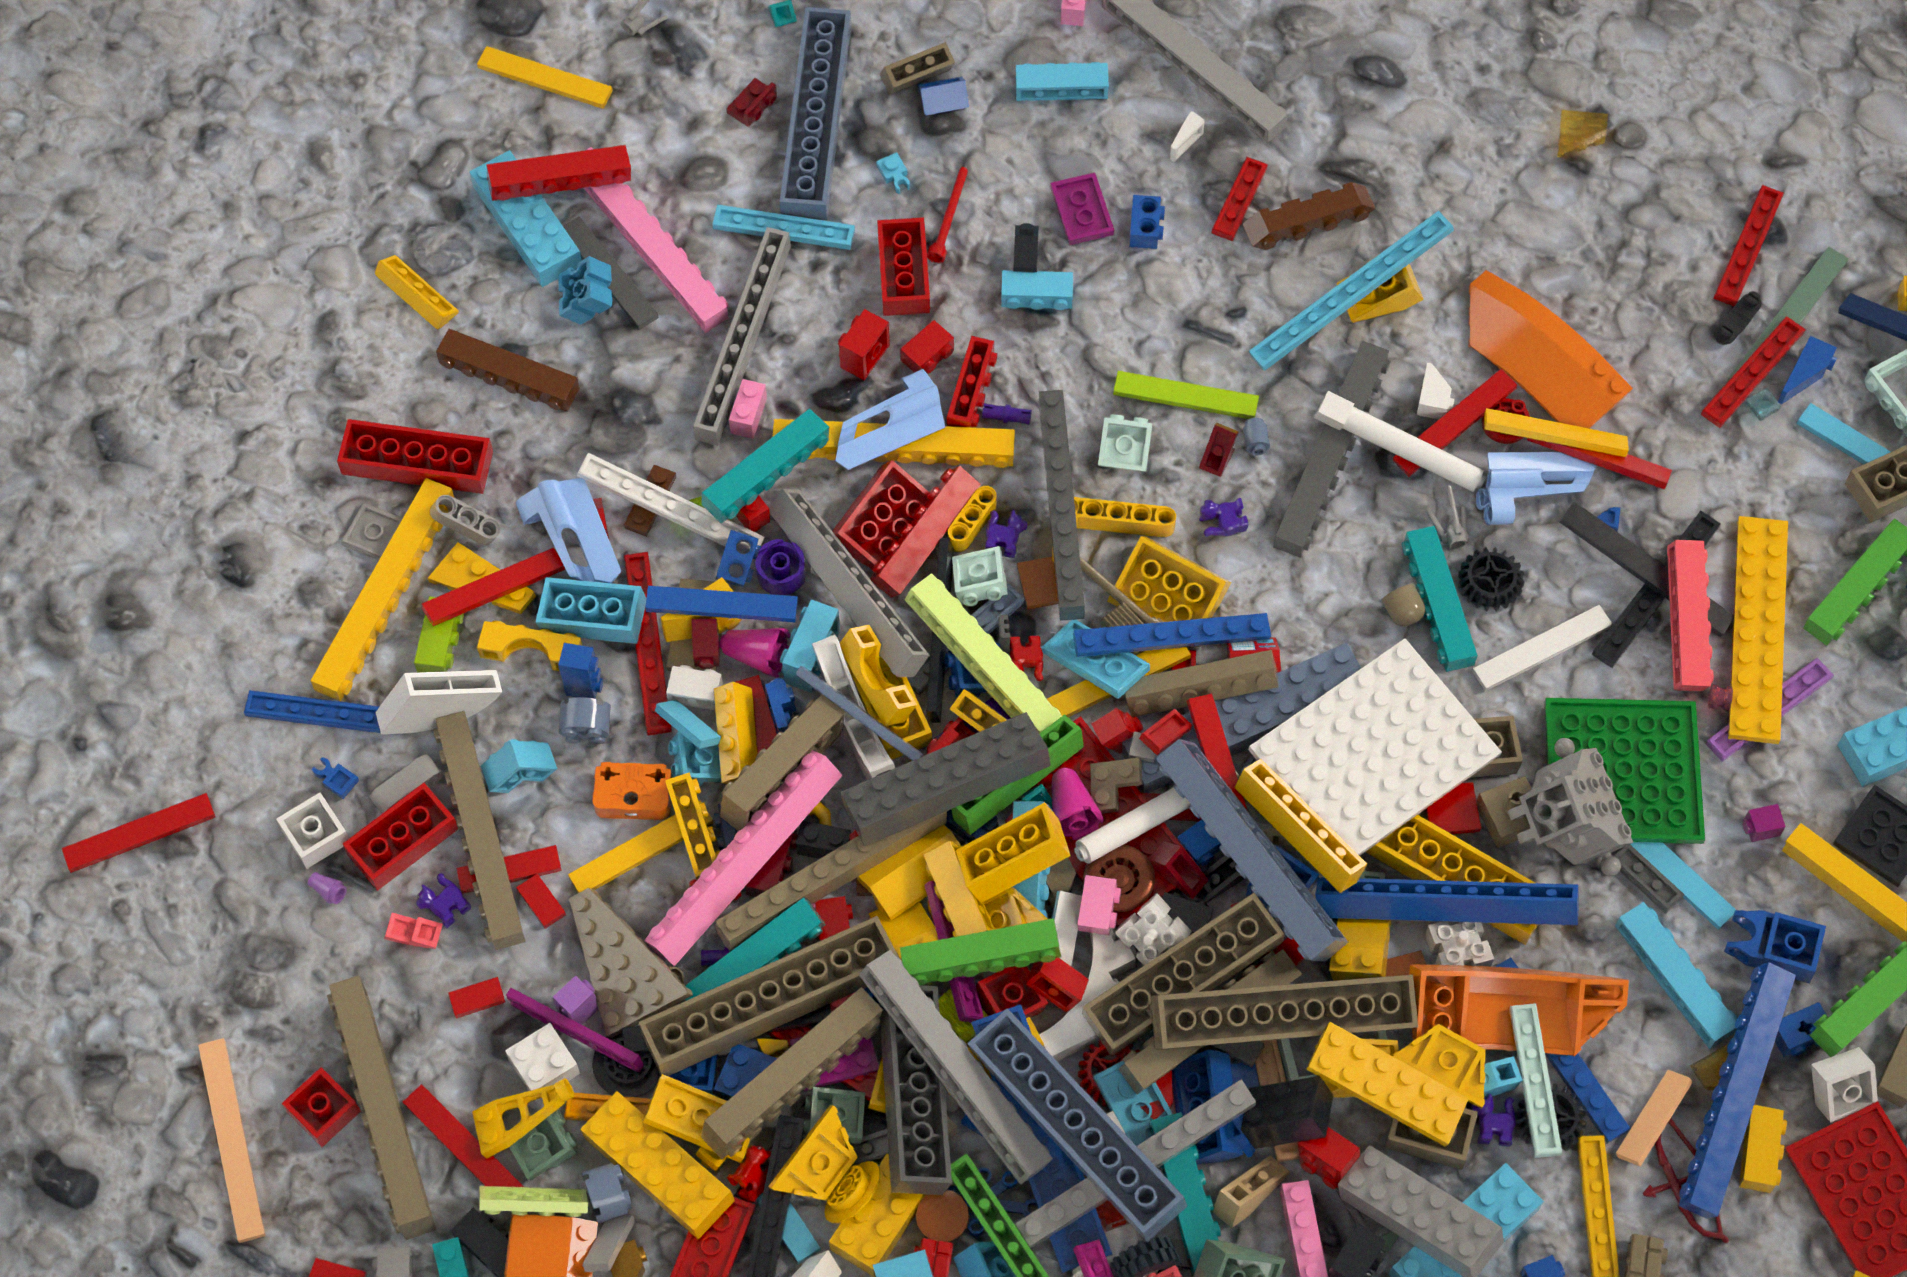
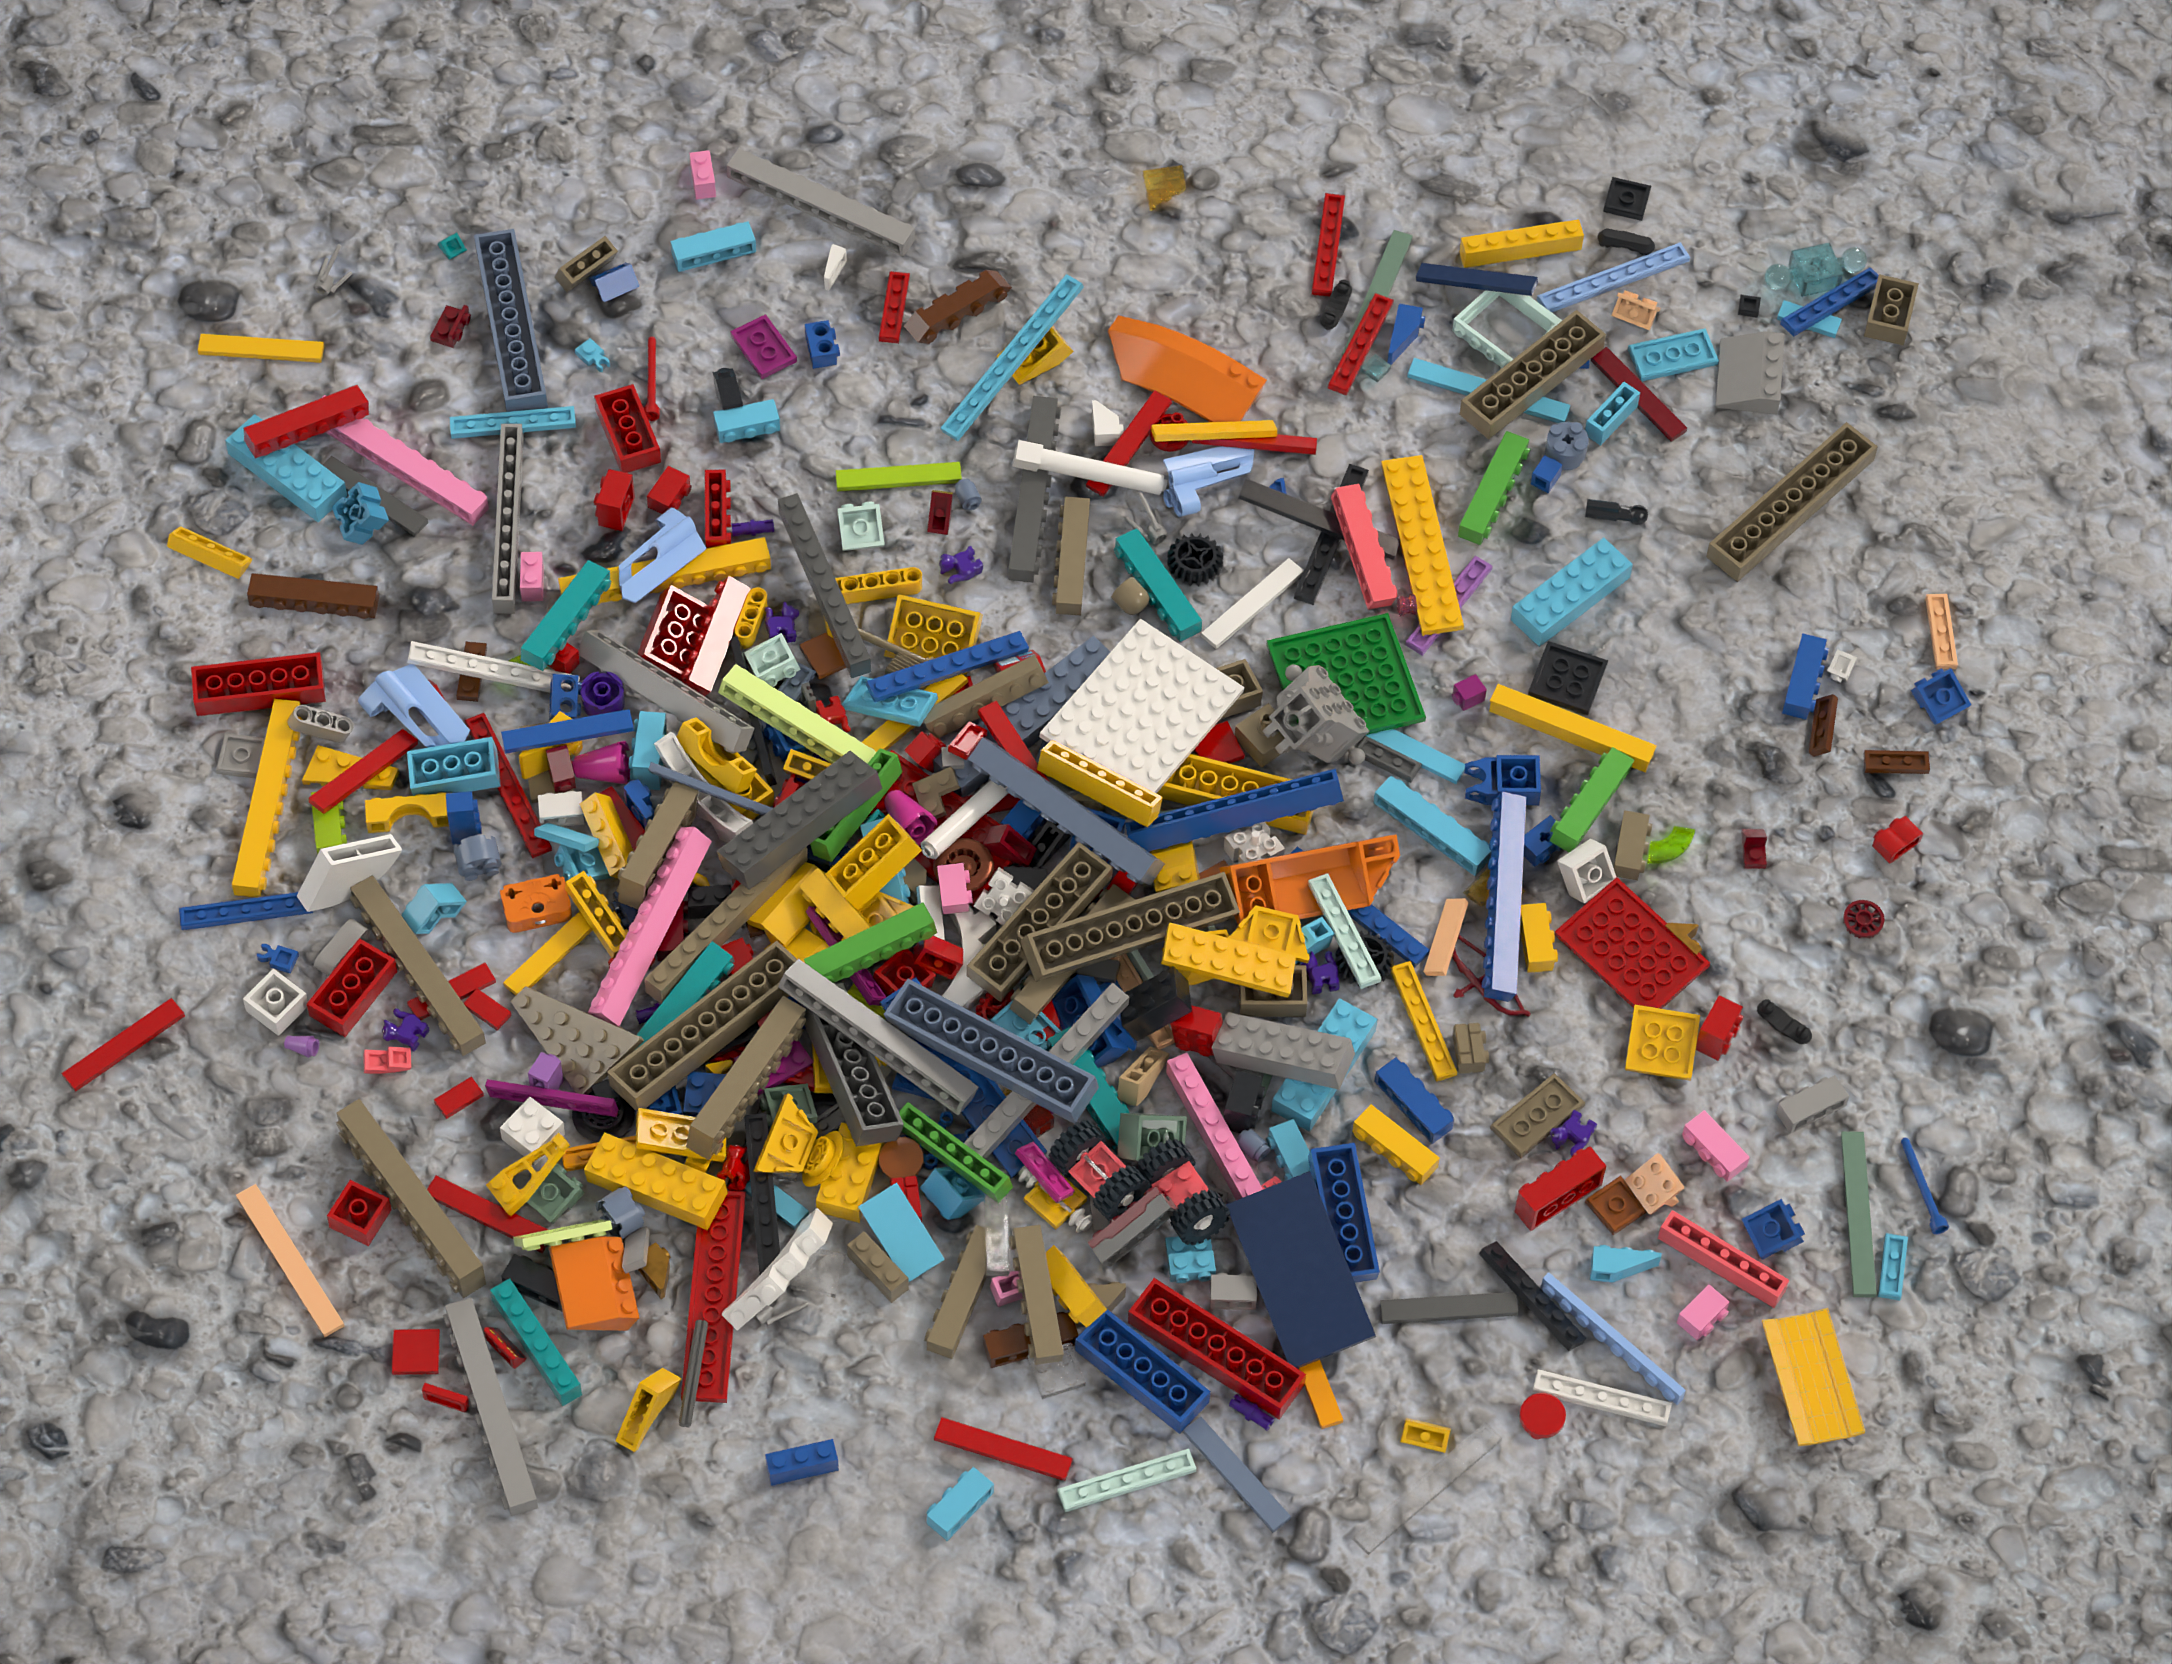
camera: 20 degrees left, 5 degrees down
none -> dark tan brick [1052,497,1090,616]

